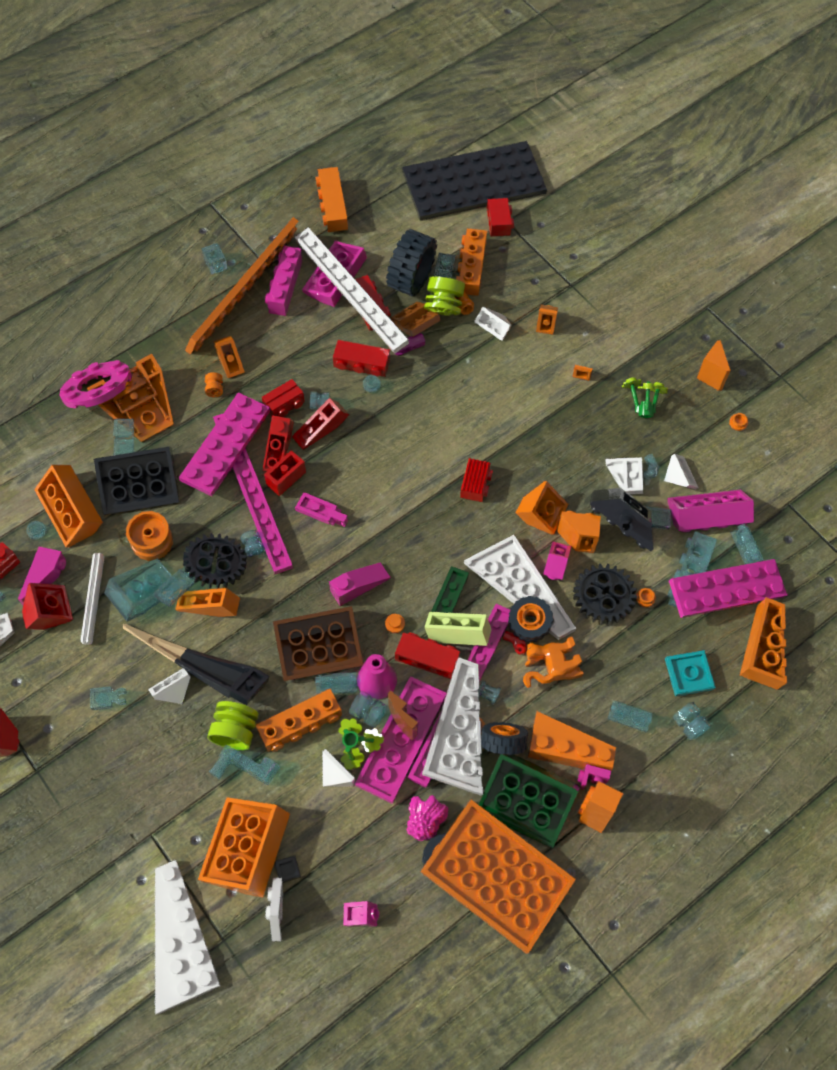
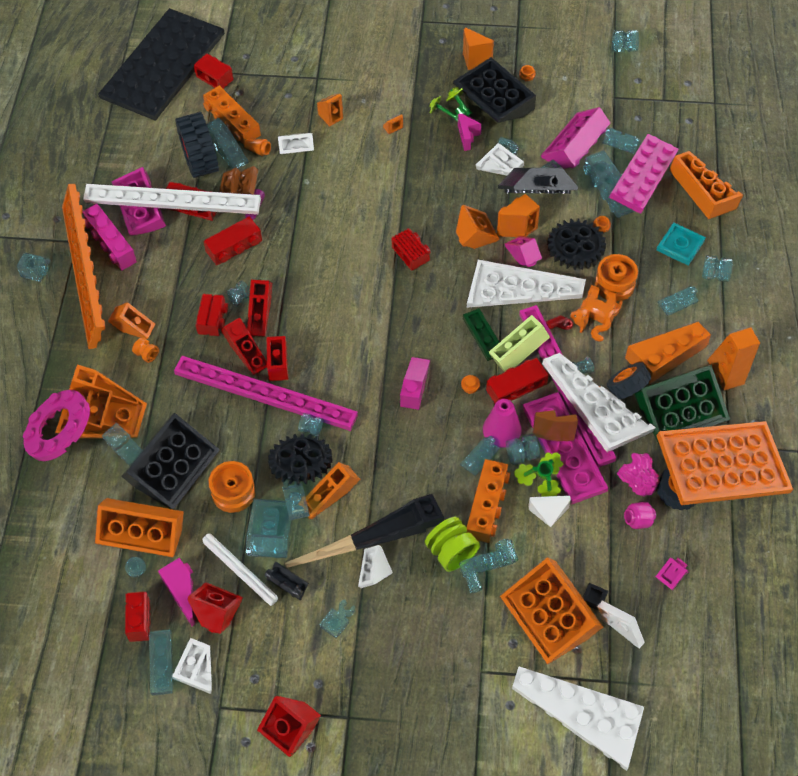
camera: 45 degrees left, 5 degrees down
dark pink plate [179,393,270,496] -> none
reddish brown slope [273,606,363,681] -> none
dark pink hinge [295,492,348,527] -> none
orange brick [315,167,348,232] -> none
clear light blue plate [363,375,381,393] -> none
lime wheel [424,277,465,316] -> none
black wheel [508,596,553,642] -> none
dark pink bracket [577,764,611,790] -> none
white slope [664,454,699,490] -> none
none -> black hinge [264,562,309,600]
none -> black slope [453,57,536,123]
none -> dark pink slope [458,114,481,151]
none -> orange wheel [595,254,638,302]
none -> dark pink head [624,502,656,529]

